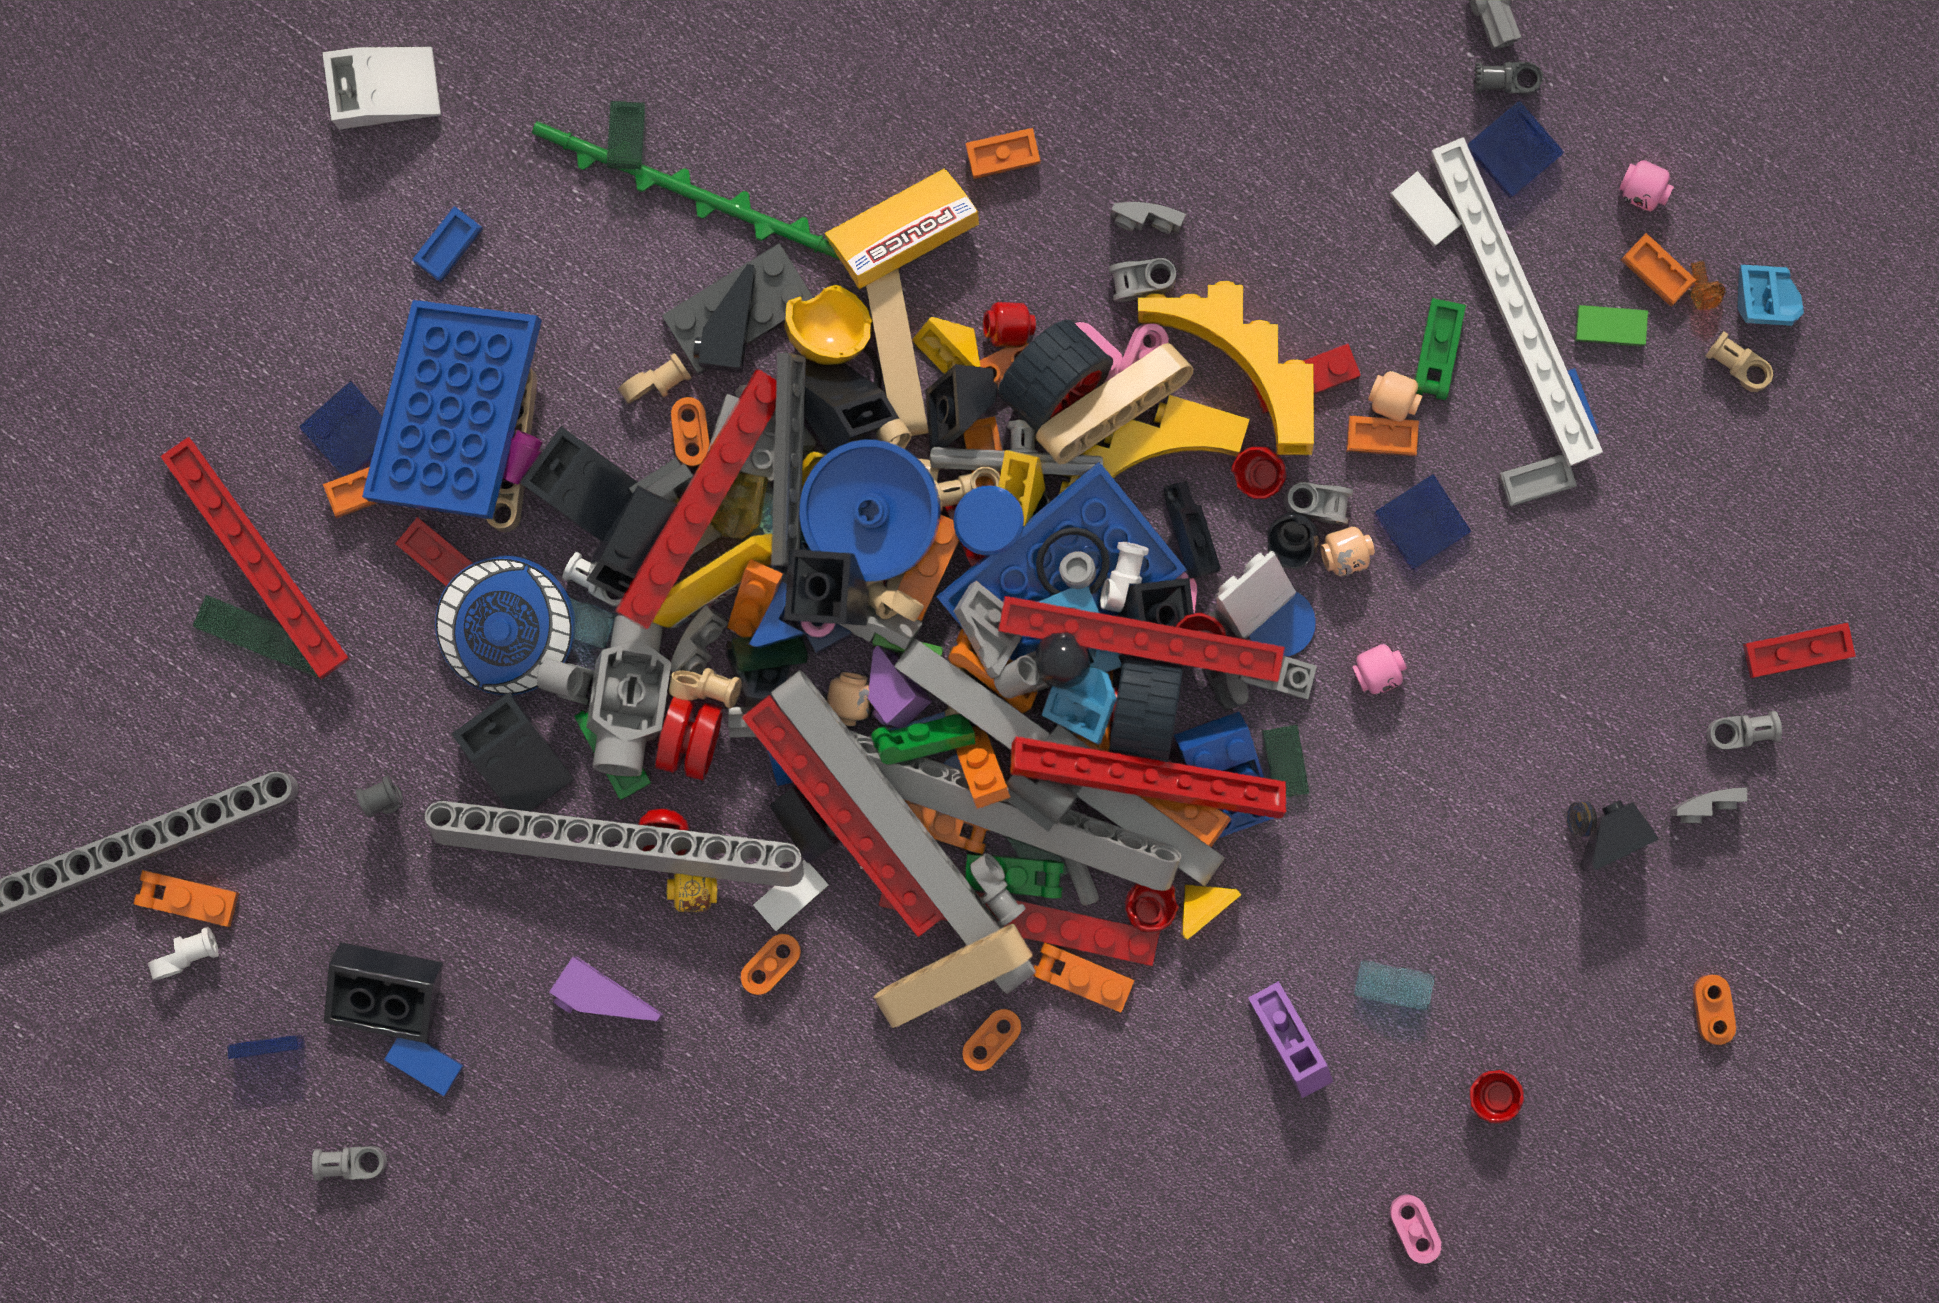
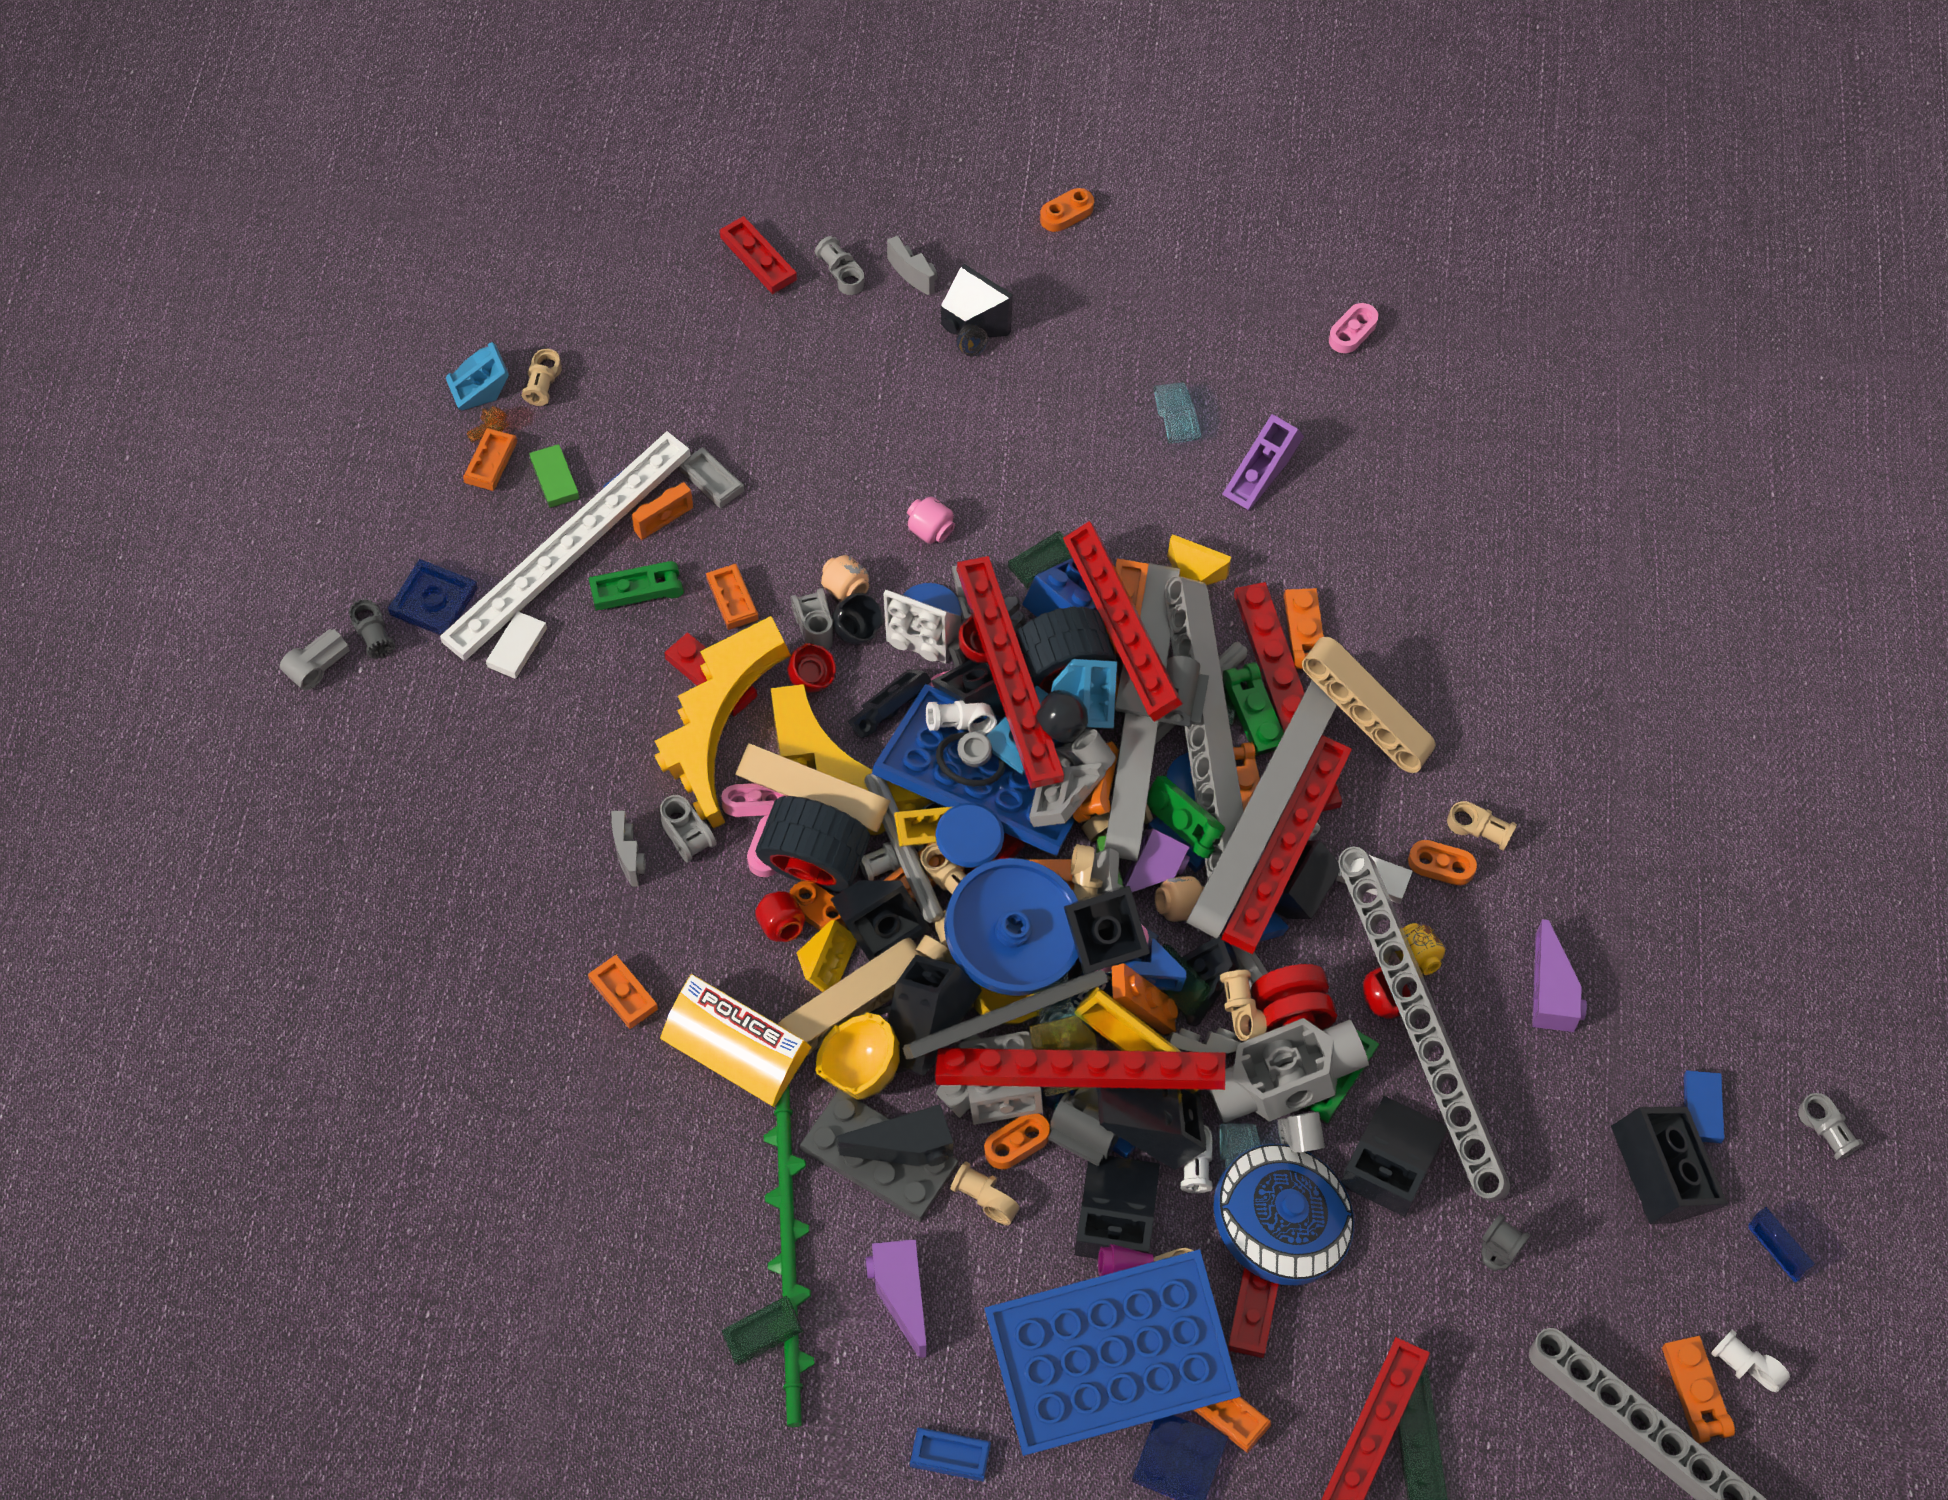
camera: 120 degrees left, 25 degrees down
orange plate [955,725,1010,809] -> none
orange plate [962,1009,1021,1071] -> none
light grey connector [970,853,1026,927] -> none
red hair [1125,883,1179,933] -> none
light nougat head [1368,371,1423,422] -> none
clear blue plate [1374,474,1472,570] -> none
red hair [1469,1070,1524,1124] -> none
bright pink head [1619,160,1674,211] -> none
none -> orange plate [632,482,693,540]
none -> medium lavender slope [866,1239,926,1358]
none -> tan connector [1447,801,1517,851]

